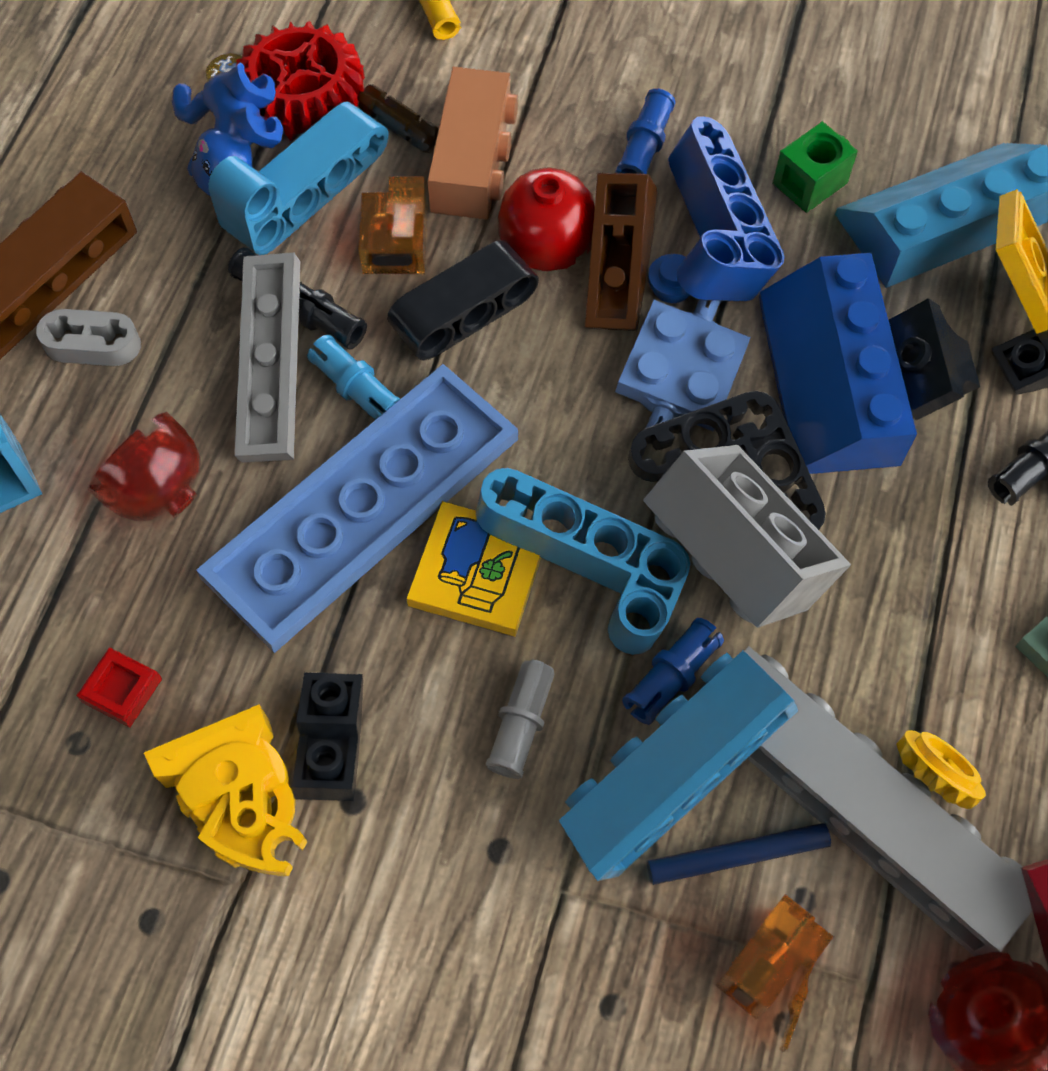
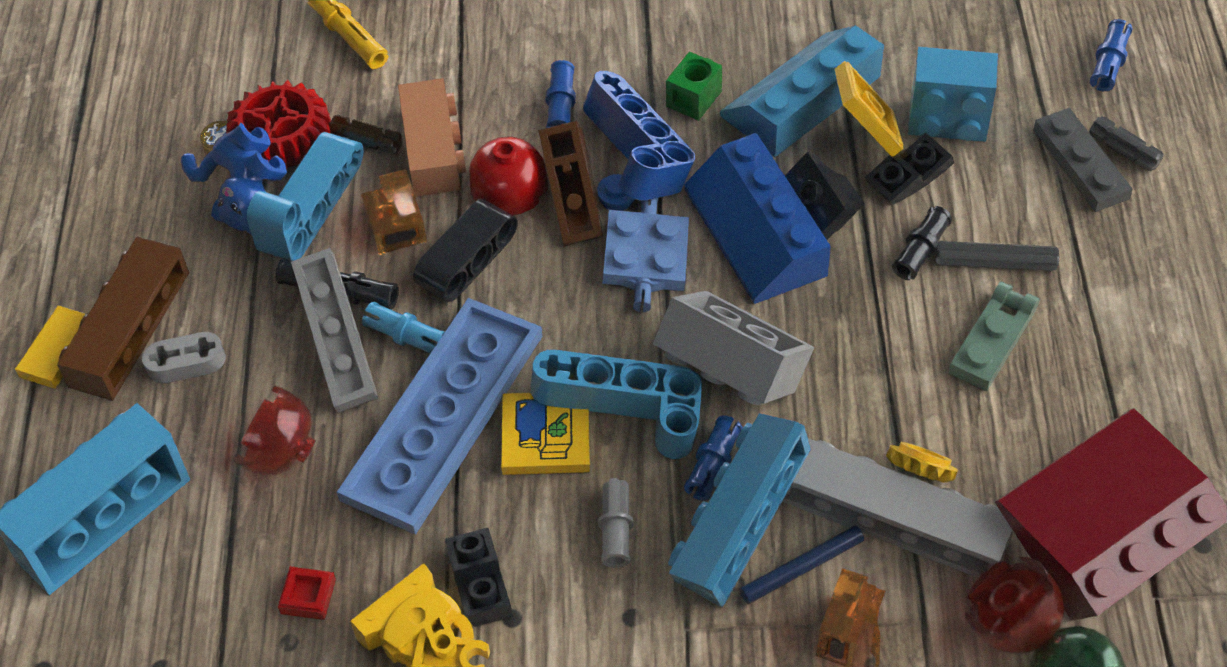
camera: 15 degrees left, 10 degrees down
black beam [628,391,826,530] -> none

